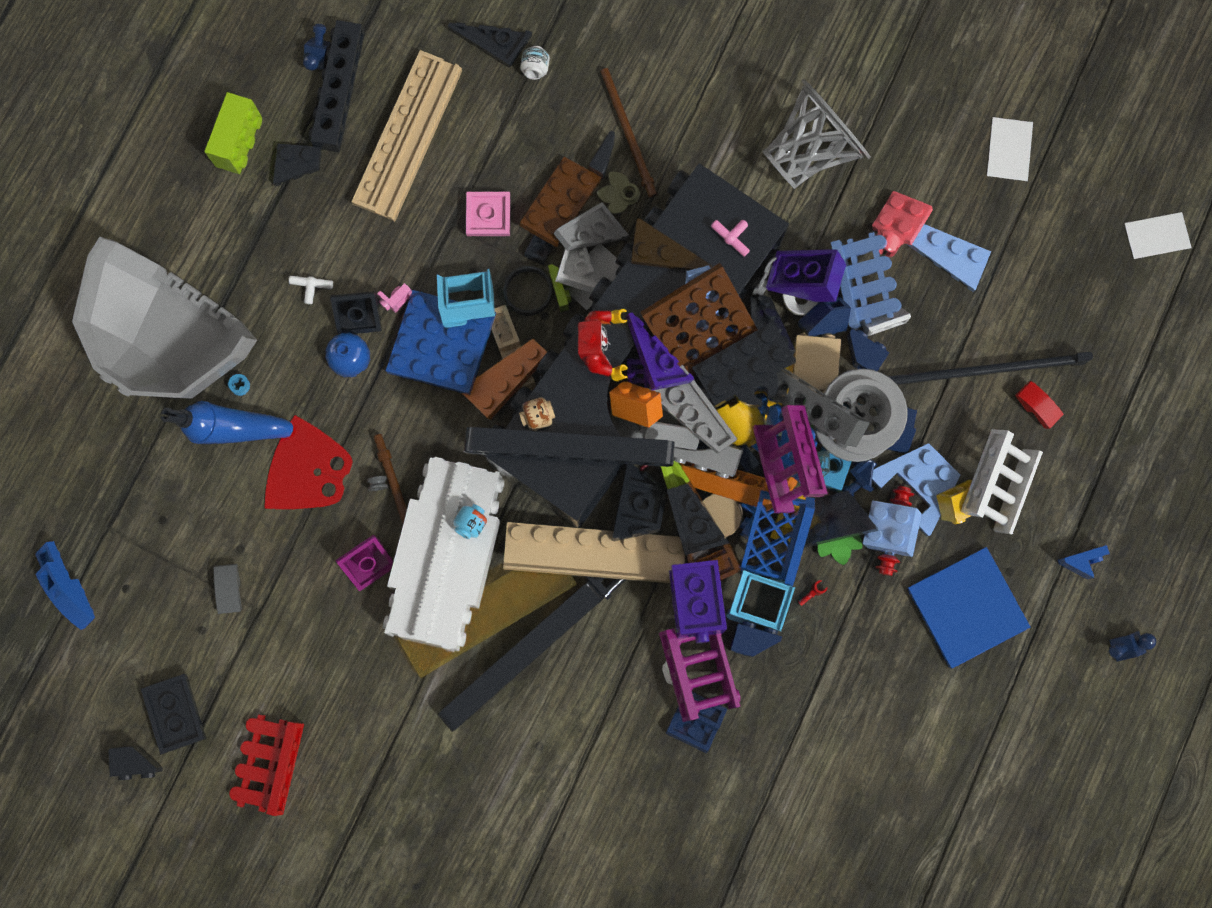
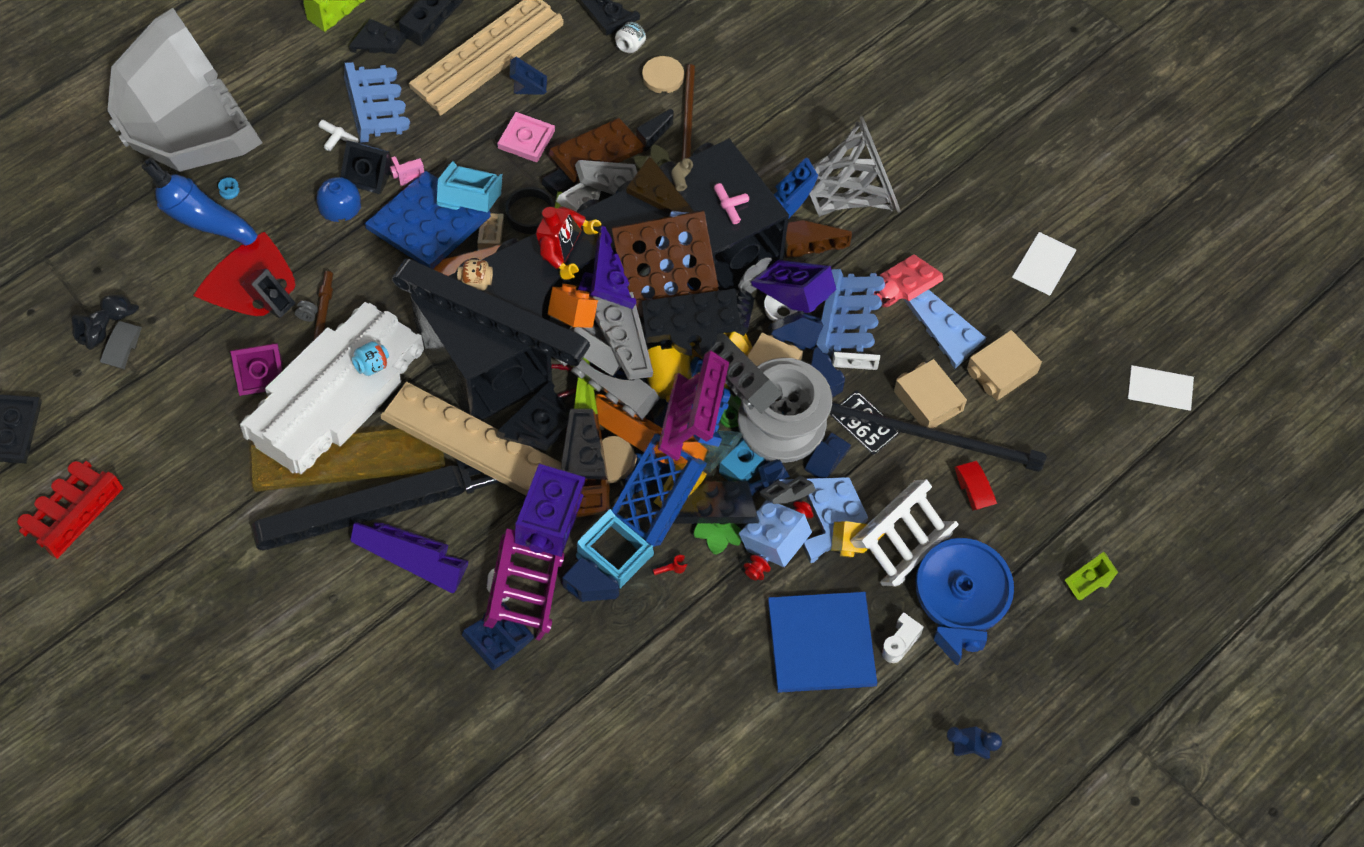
camera: 20 degrees right, 20 degrees down
none -> black animal [72,294,139,350]
none -> slope [240,269,296,318]
none -> medium blue fence [344,62,410,143]
none -> dark purple wedge [351,523,469,593]
none -> dark blue slope [510,56,547,95]
none -> tan tile [642,56,684,93]
none -> dark tan arm [671,158,693,191]
none -> dark grey slope [760,476,816,504]
none -> blue slope [774,158,818,218]
none -> reddish brown slope [784,220,852,258]
none -> black sticker [830,390,901,455]
none -> white leg [882,613,924,663]
none -> tan brick [894,359,967,429]
none -> blue dish [915,538,1014,631]
none -> tan brick [967,330,1042,401]
none -> lime slope [1065,552,1118,600]

